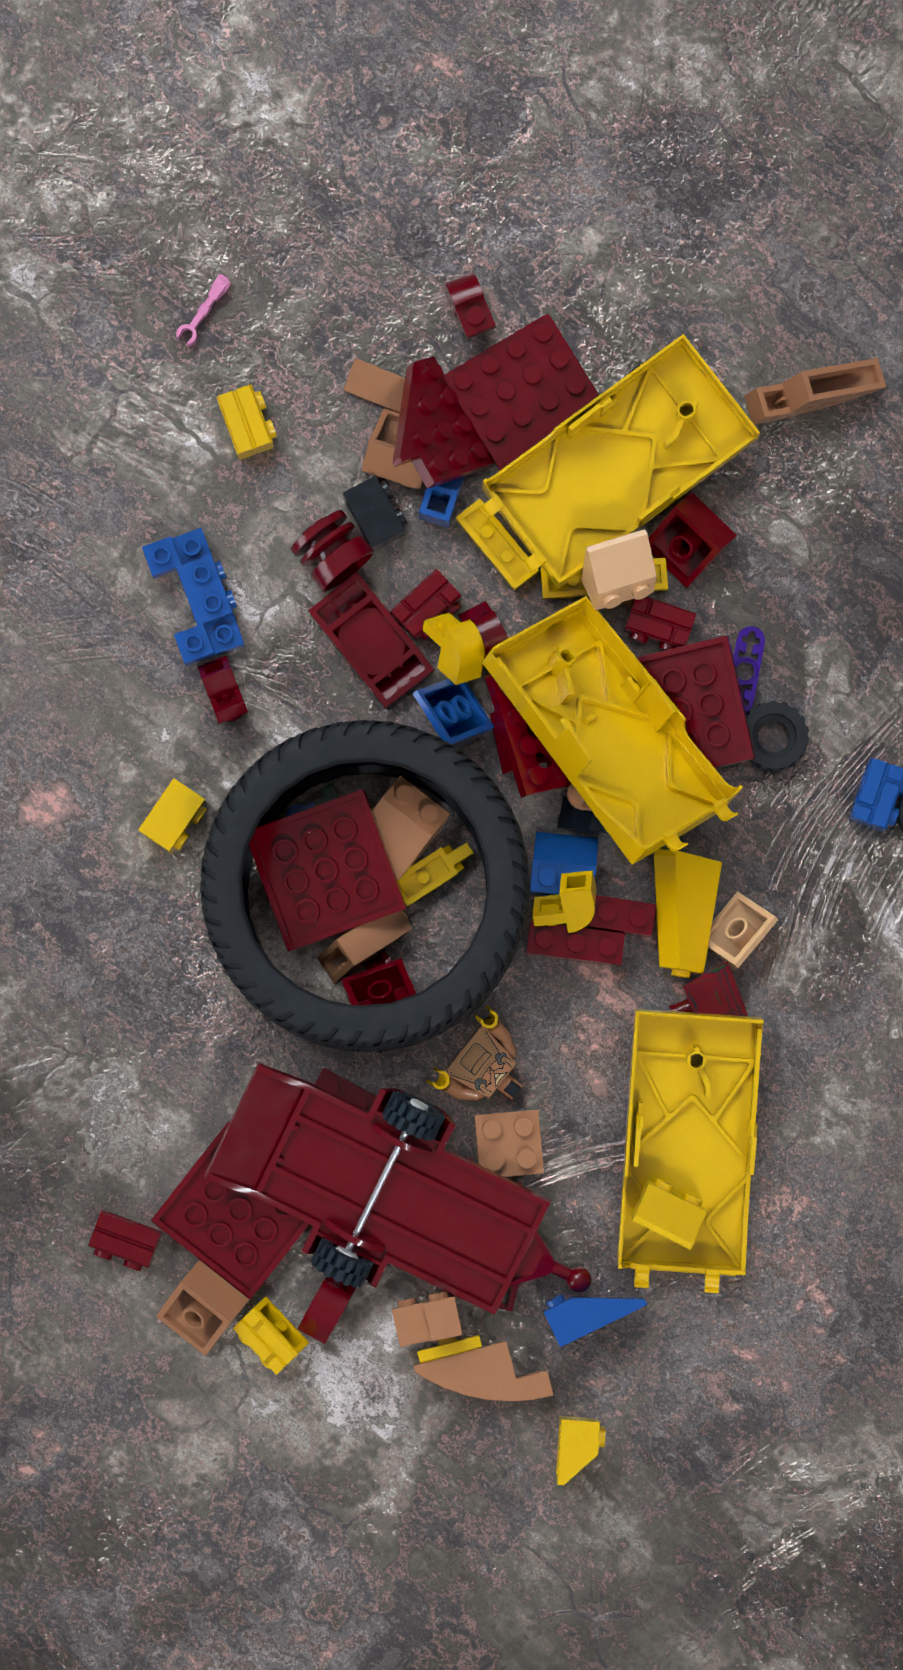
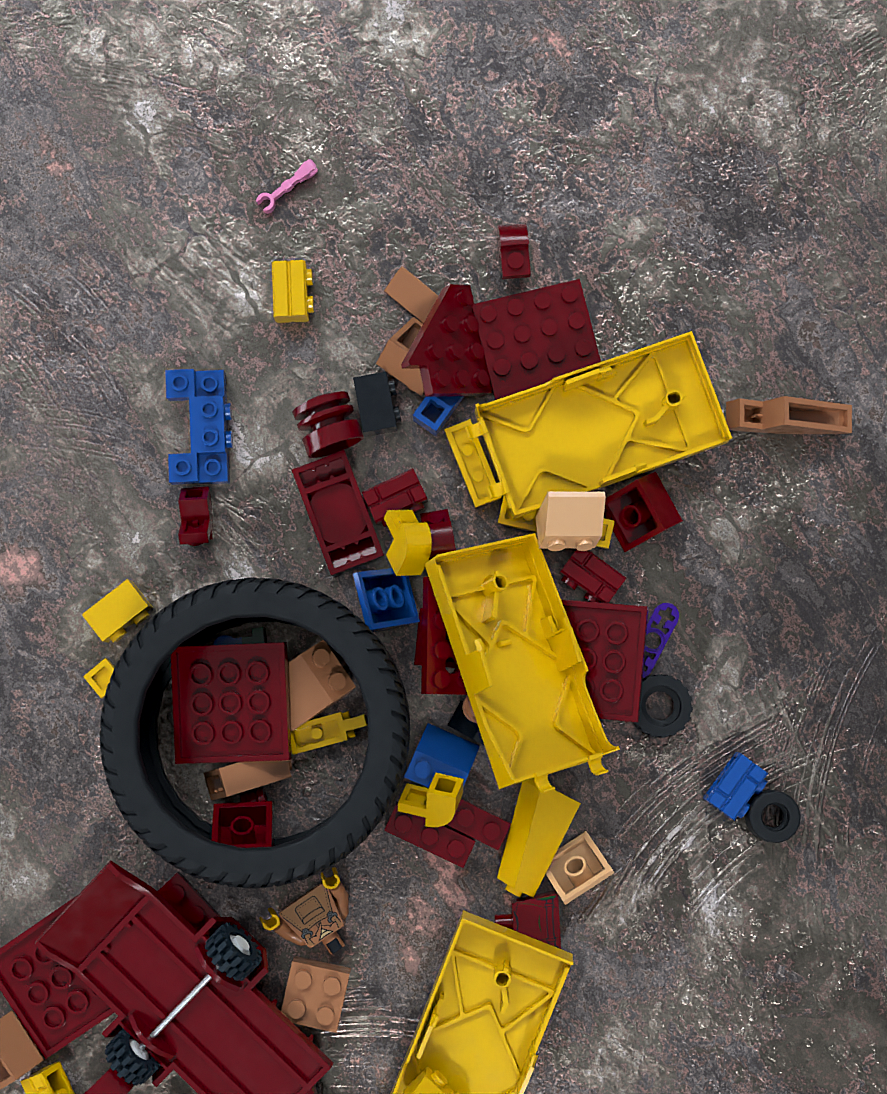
camera: 15 degrees right, 0 degrees up
none -> yellow plate [83,658,115,699]

